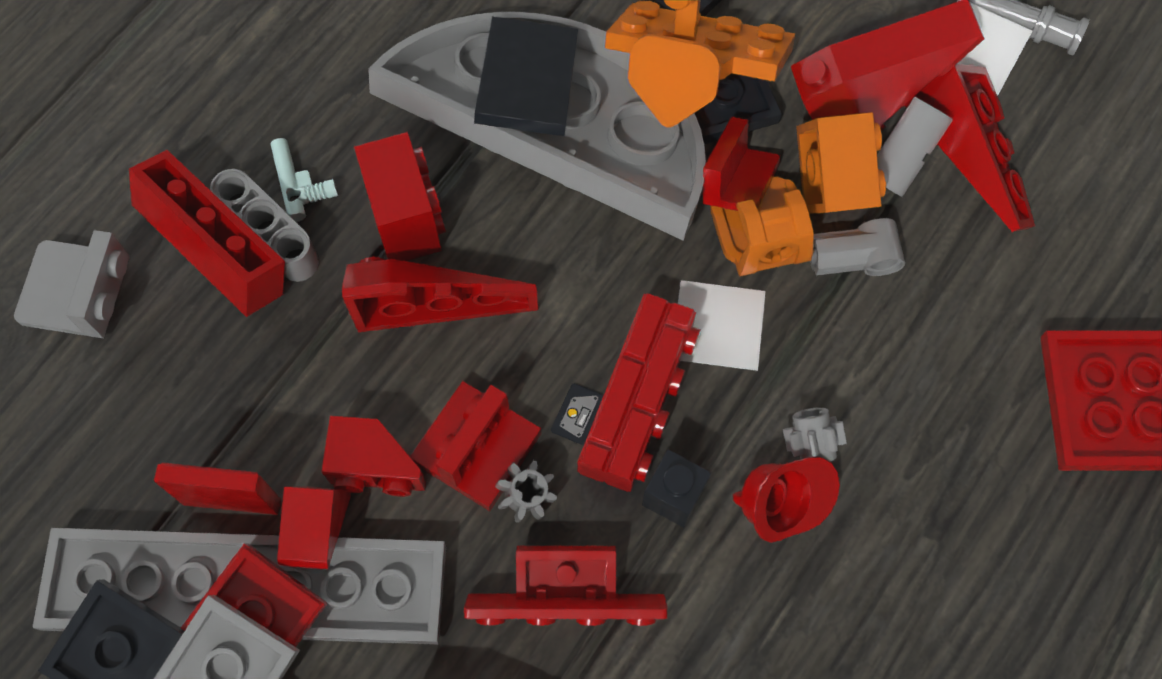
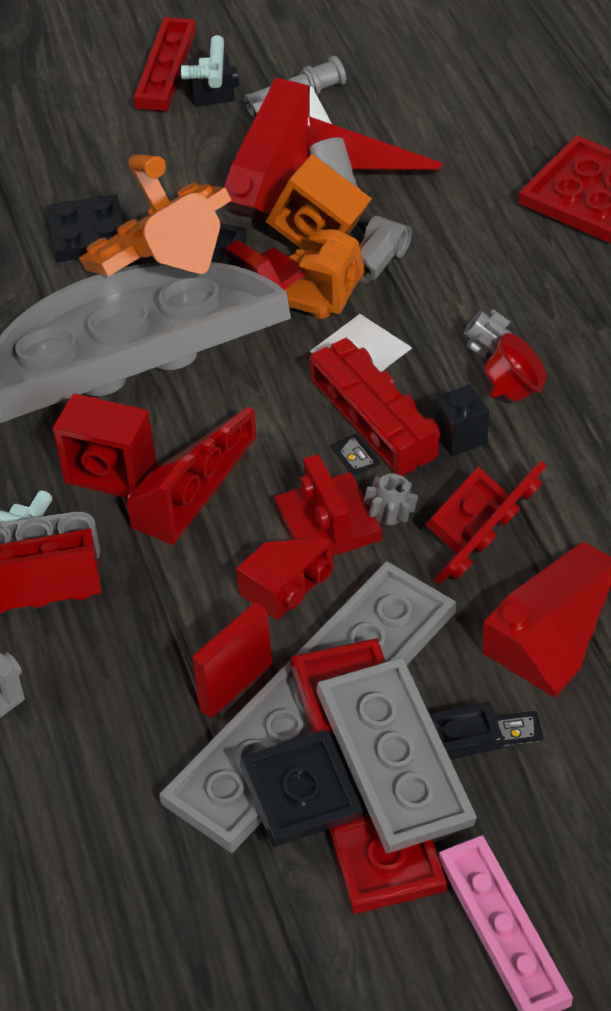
camera: 50 degrees left, 20 degrees down
red slope [277,486,351,569] -> none
black tile [474,16,578,136] -> none

